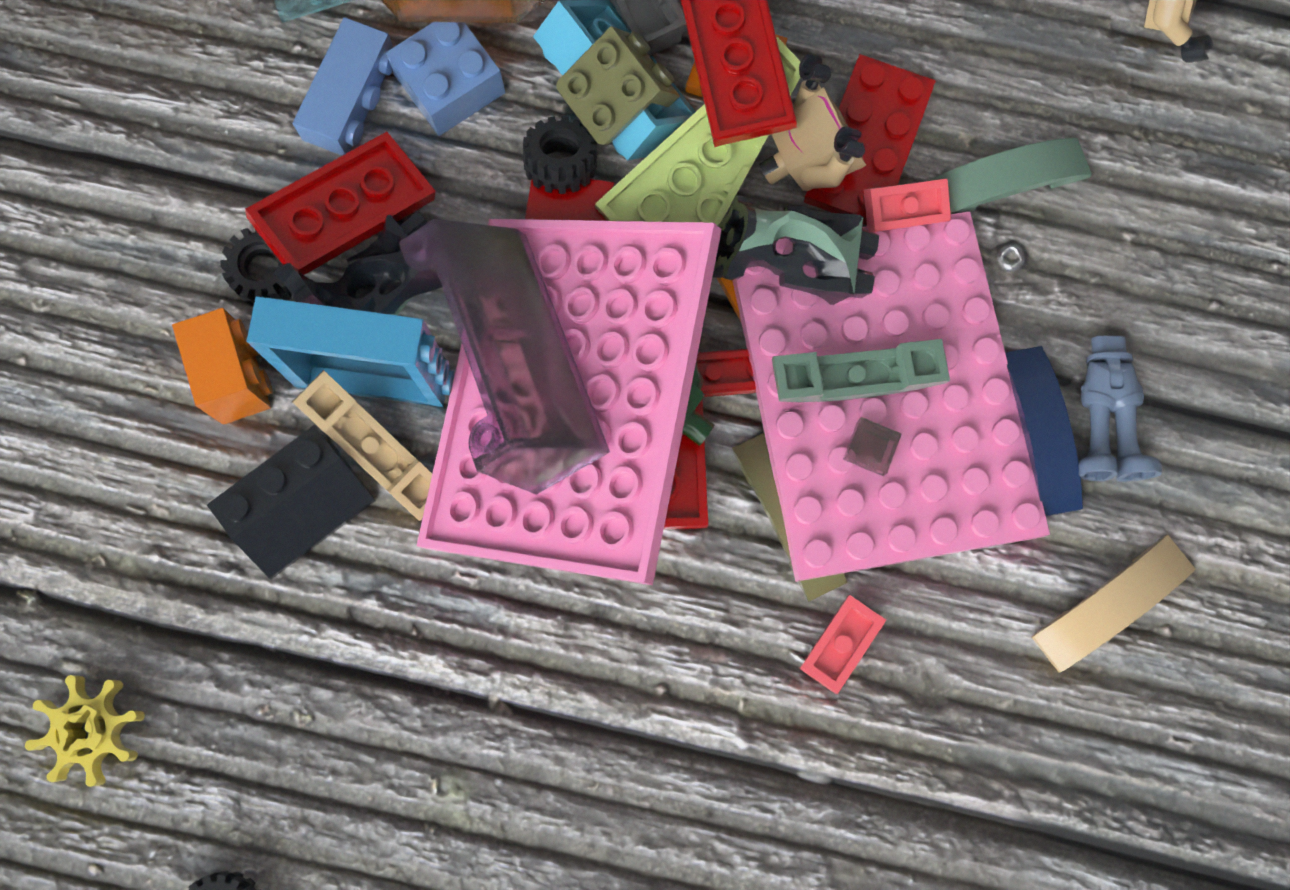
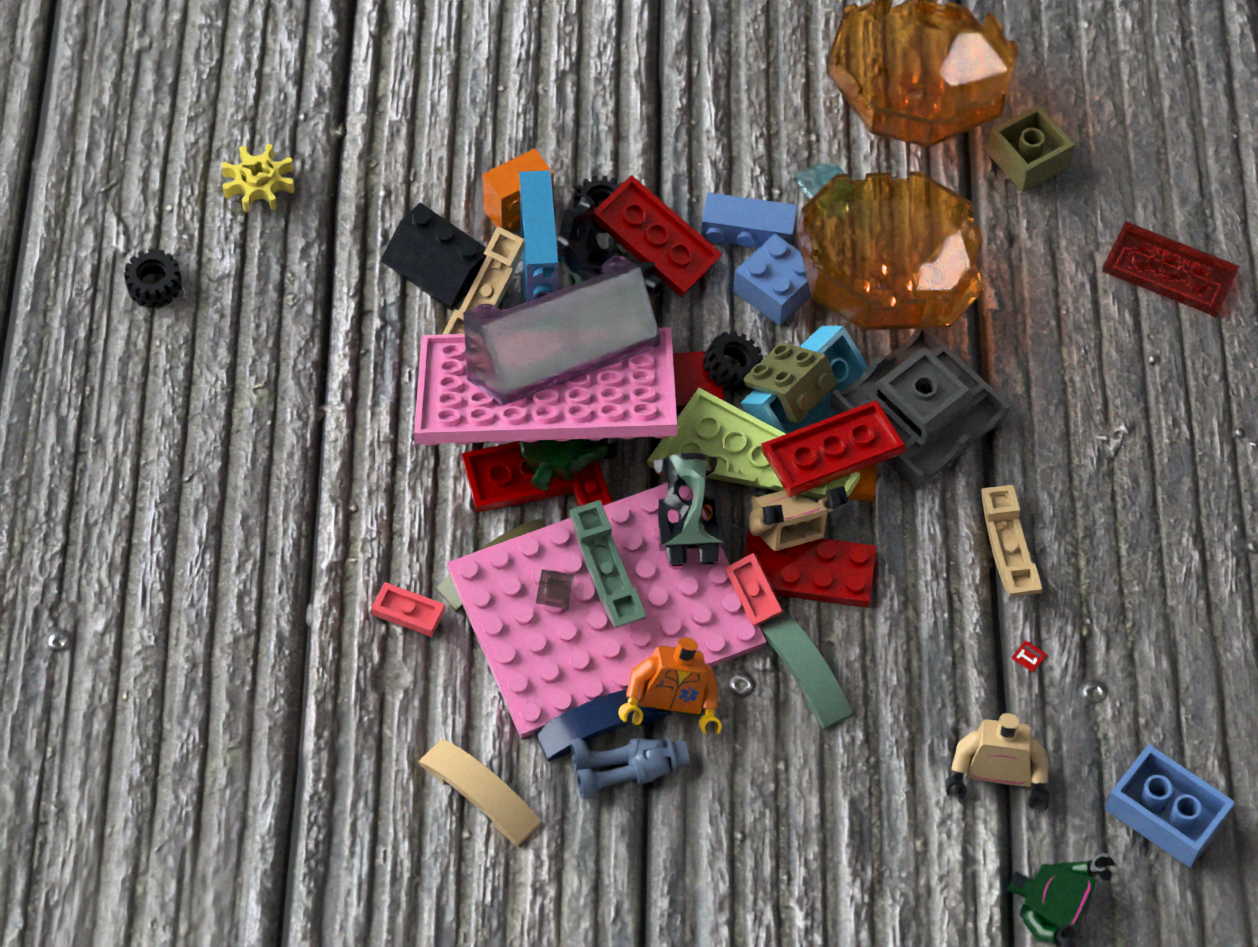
camera: 75 degrees right, 20 degrees down
none -> orange torso [618,637,722,735]

